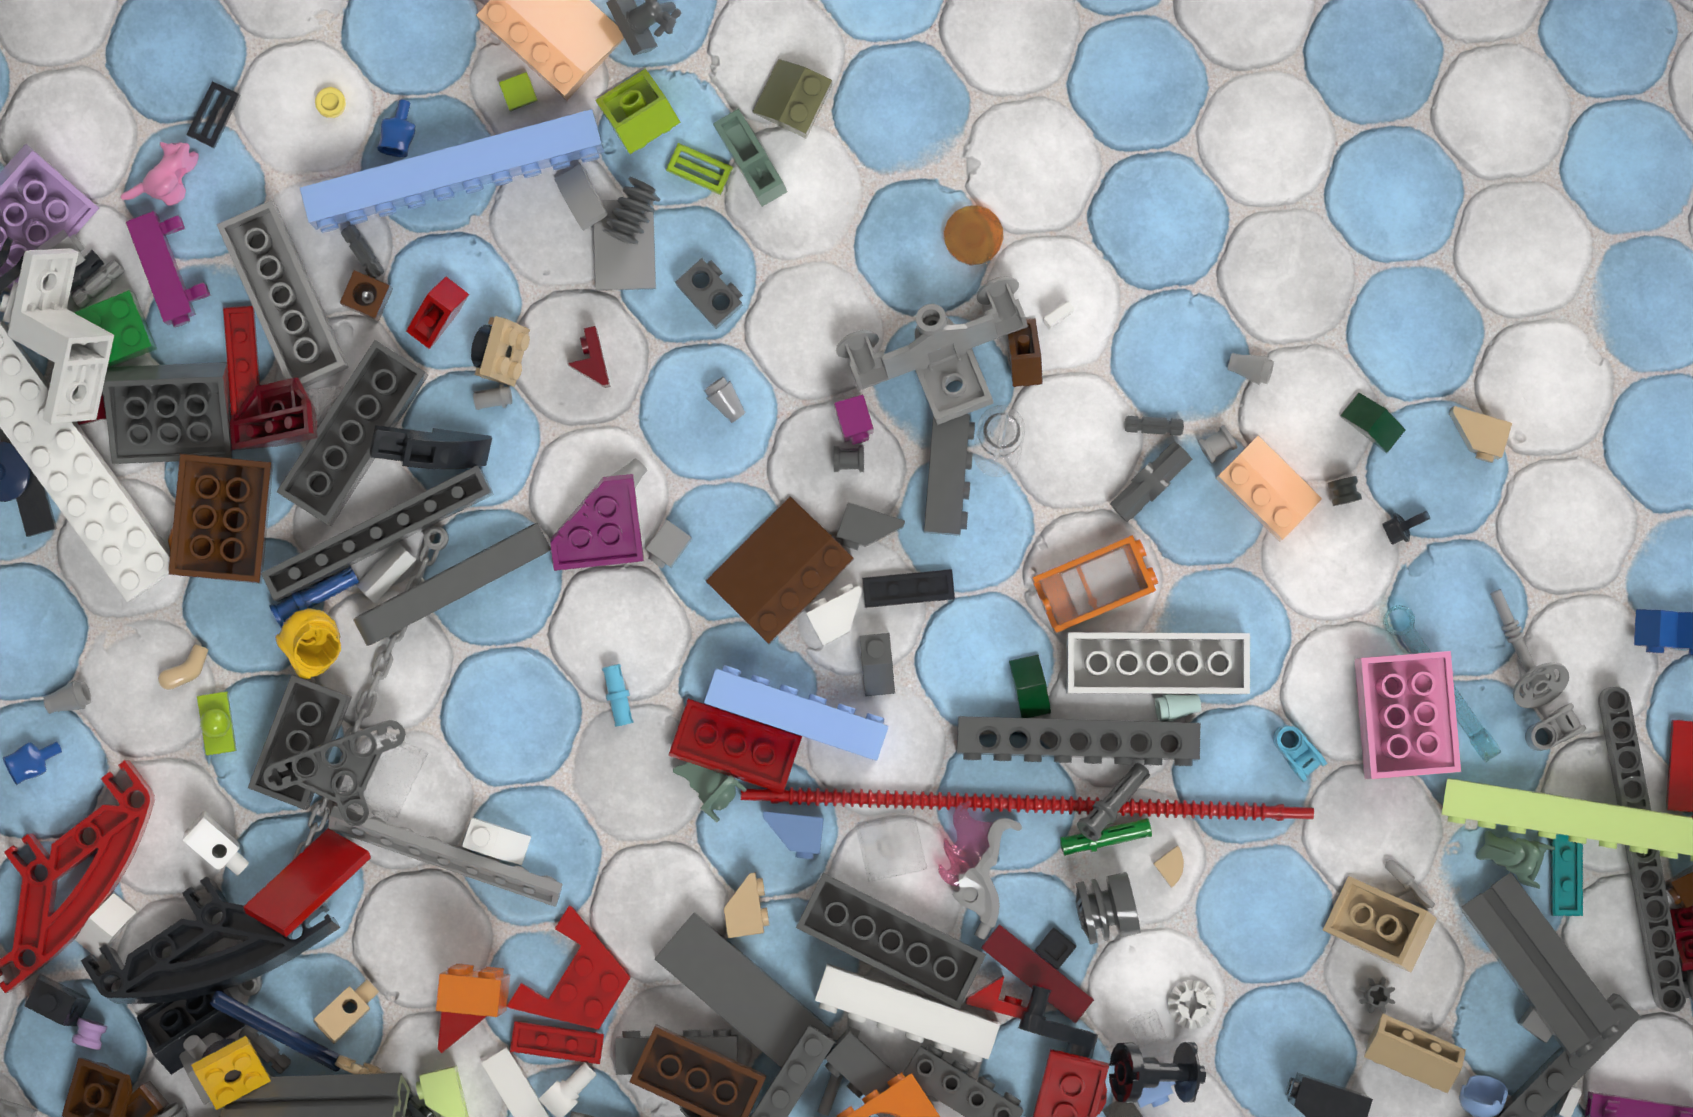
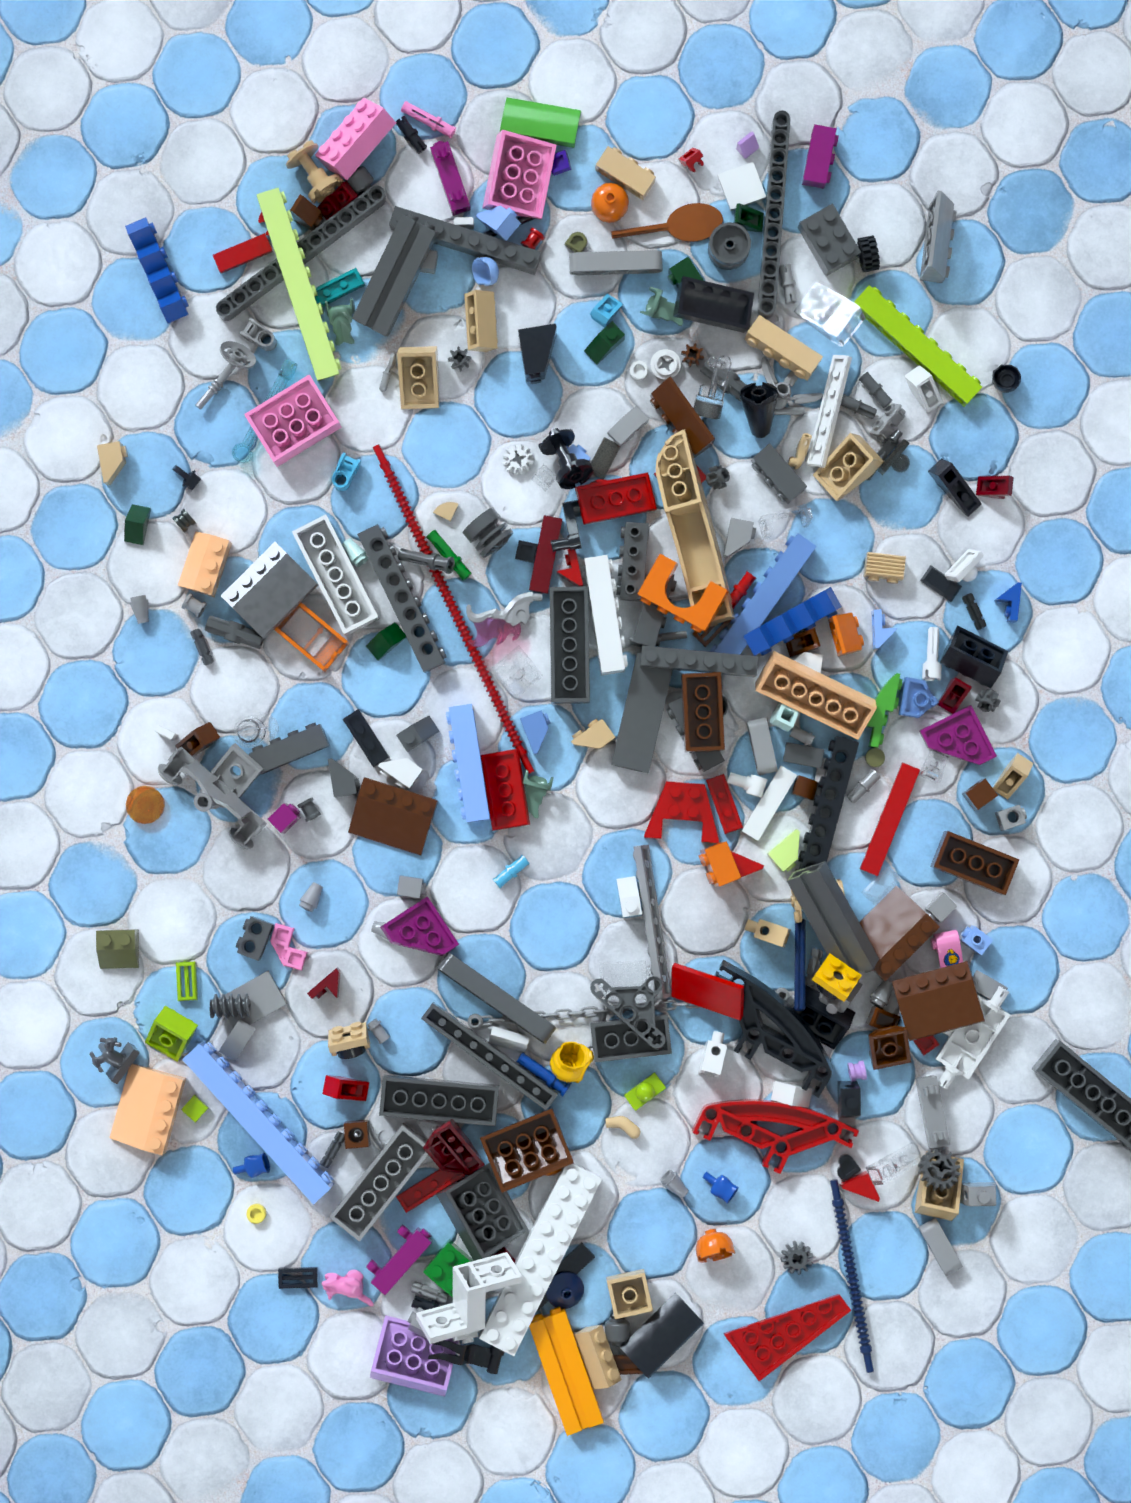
camera: 125 degrees left, 0 degrees up
black slope [370,425,492,469] -> none
sand green slope [713,108,788,207] -> none
none -> flat silver slope [221,542,318,639]
none -> bright pink tile [270,923,308,971]

